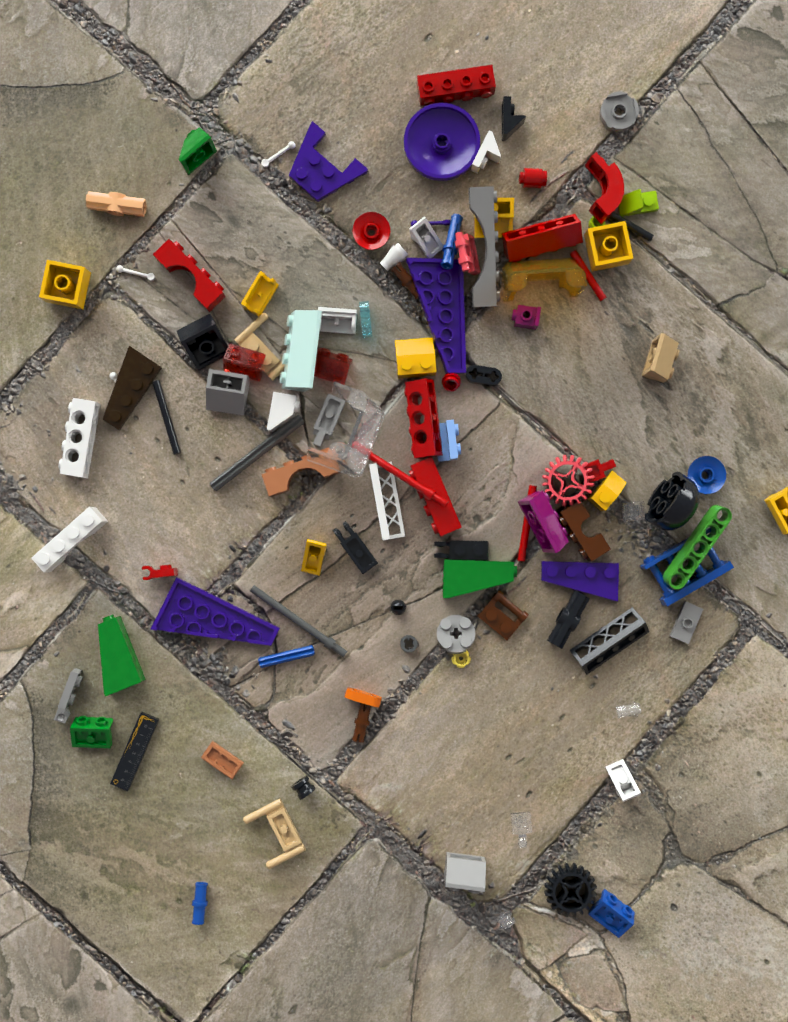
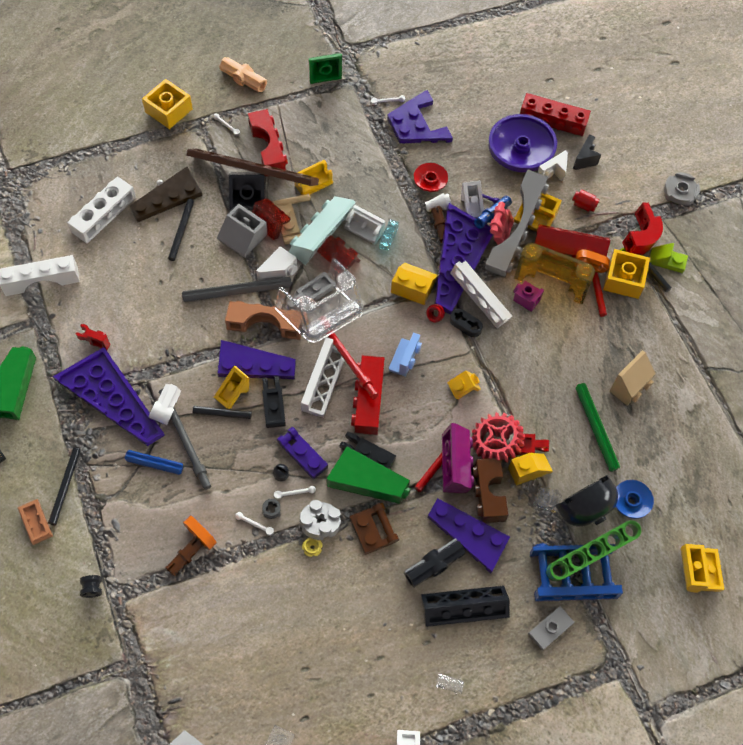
camera: 25 degrees right, 25 degrees down
tan plate [243,799,306,869] -> none
red brick [404,378,443,459] -> none
none -> black bar [48,447,81,526]
none -> white piece [149,384,181,425]
none -> reddish brown tile [186,148,319,186]
none -> black bar [192,406,252,419]
none -> dark purple wing [218,340,296,379]
none -> white hinge [235,512,274,536]
none -> white hinge [274,486,316,500]
none -> dark purple plate [277,427,328,480]
none -> yellow bracket [447,370,481,399]
none -> white fence [450,261,512,328]
none -> orange beam [575,250,610,273]
none -> green axle [575,383,620,472]

